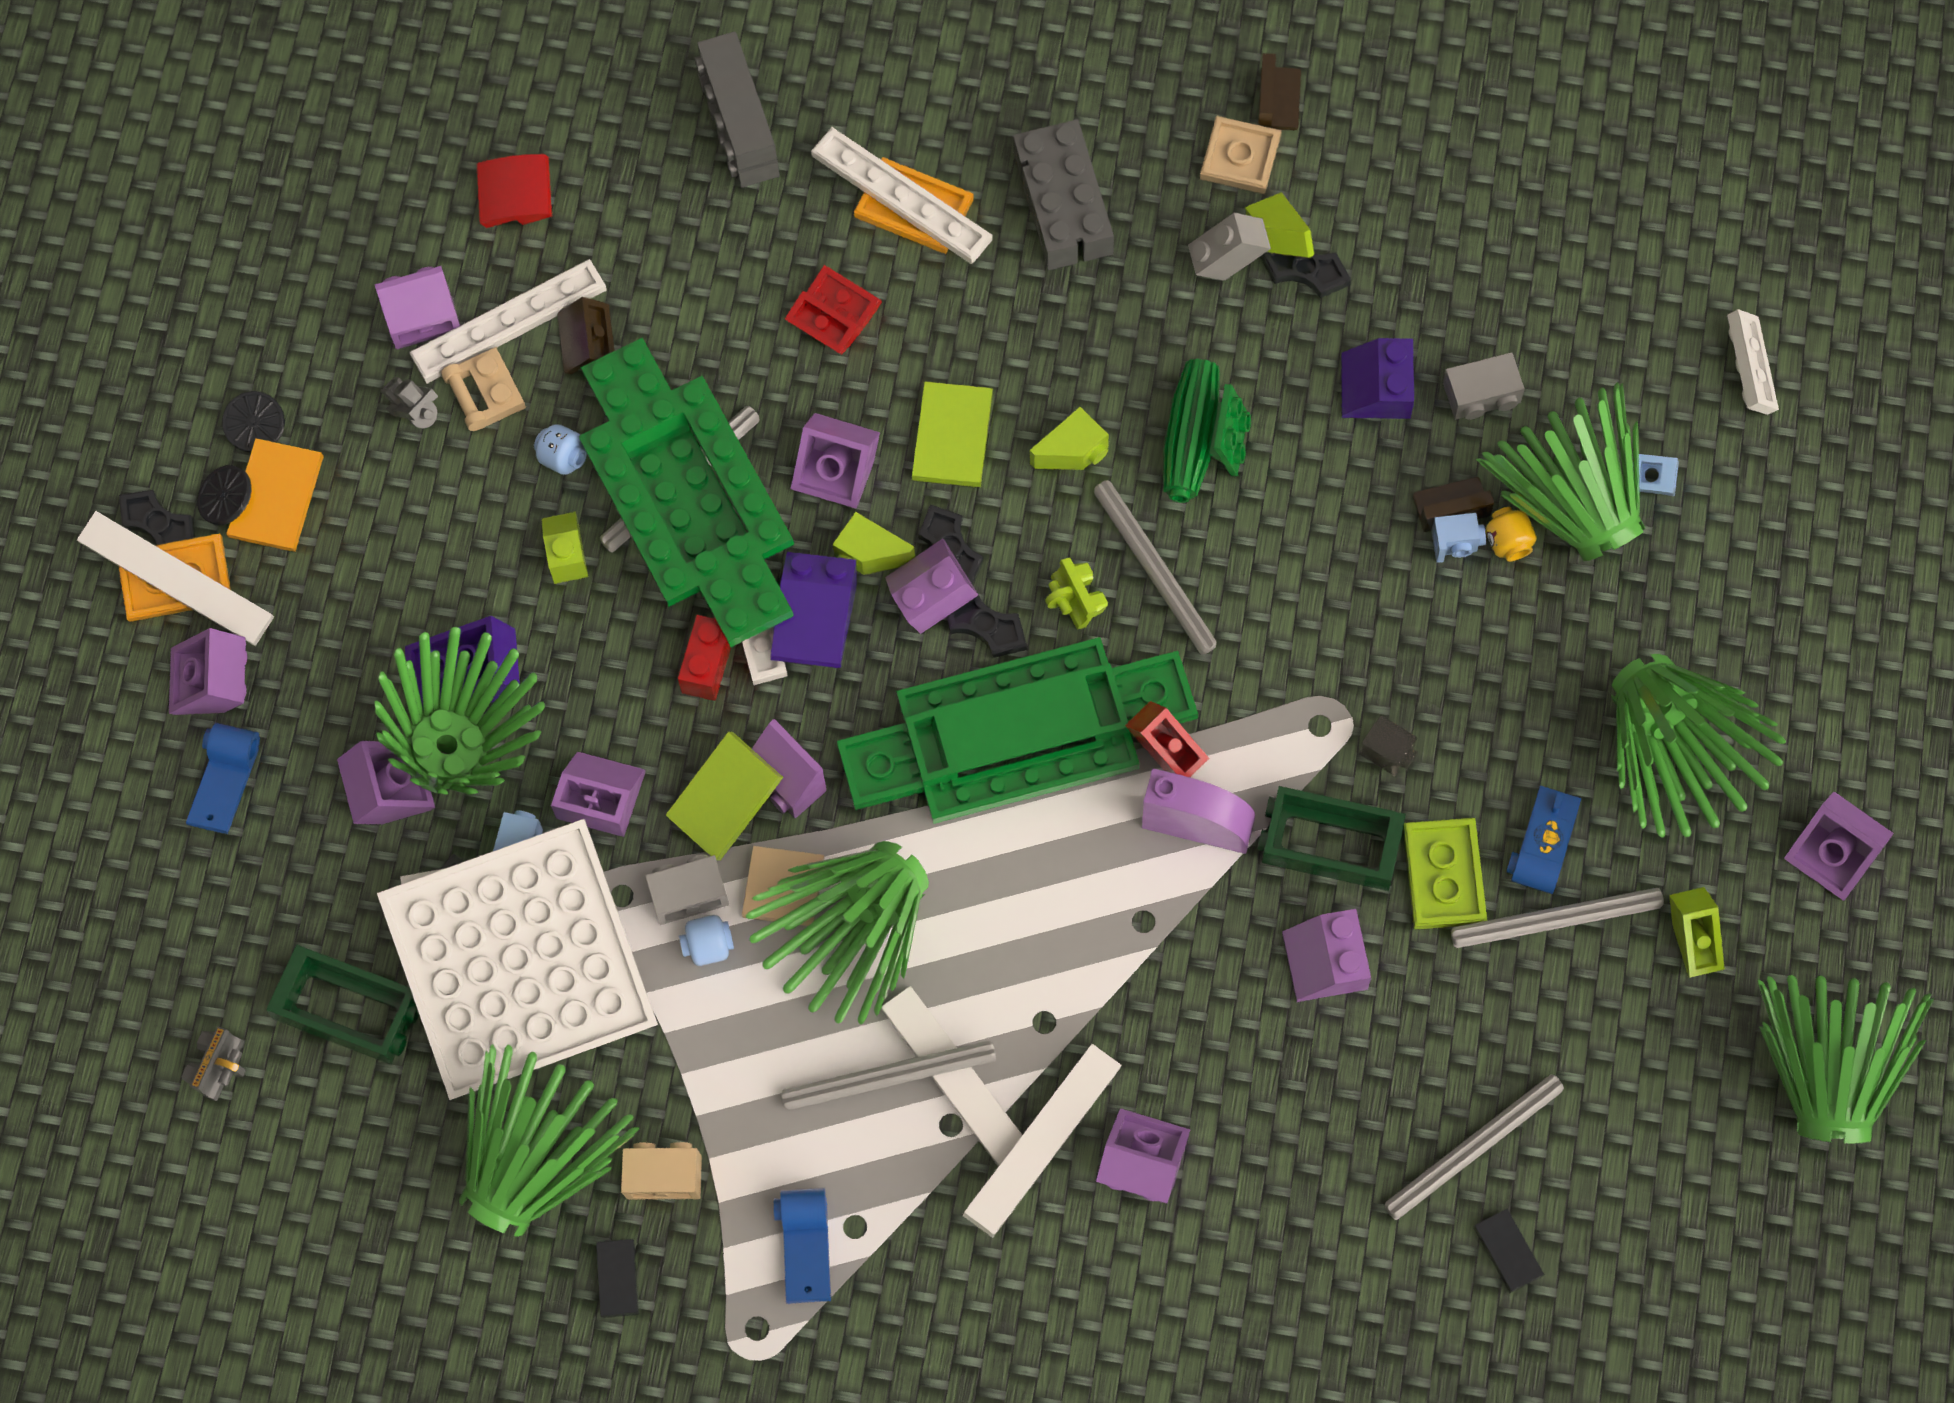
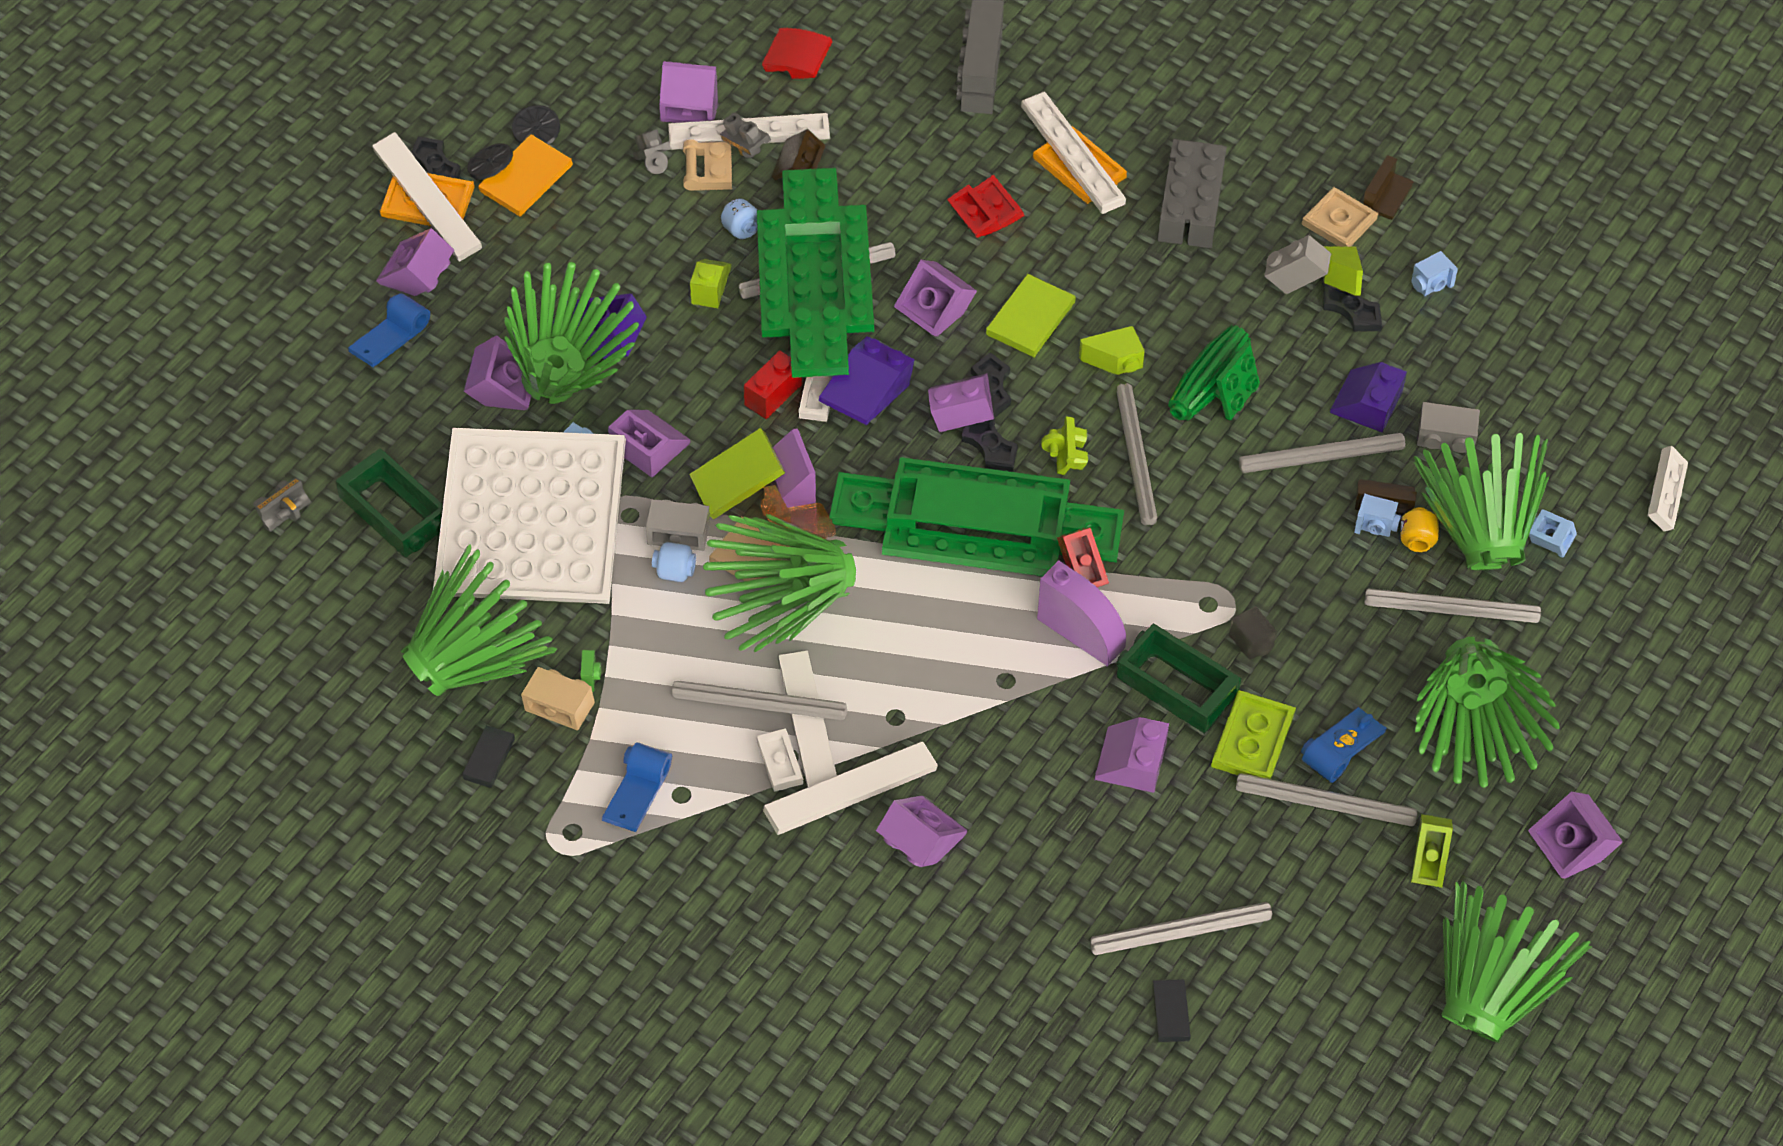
camera: 20 degrees right, 15 degrees down
lime slope [833,512,915,575] -> none
none -> bright green plate [580,650,601,692]
none -> dark grey hips [720,112,771,158]
none -> white plate [757,728,803,792]
none -> clear orange bracket [761,485,836,545]
none -> light grey axle [1239,433,1405,473]
none -> light grey axle [1364,588,1541,623]
none -> light blue brick [1411,251,1458,296]

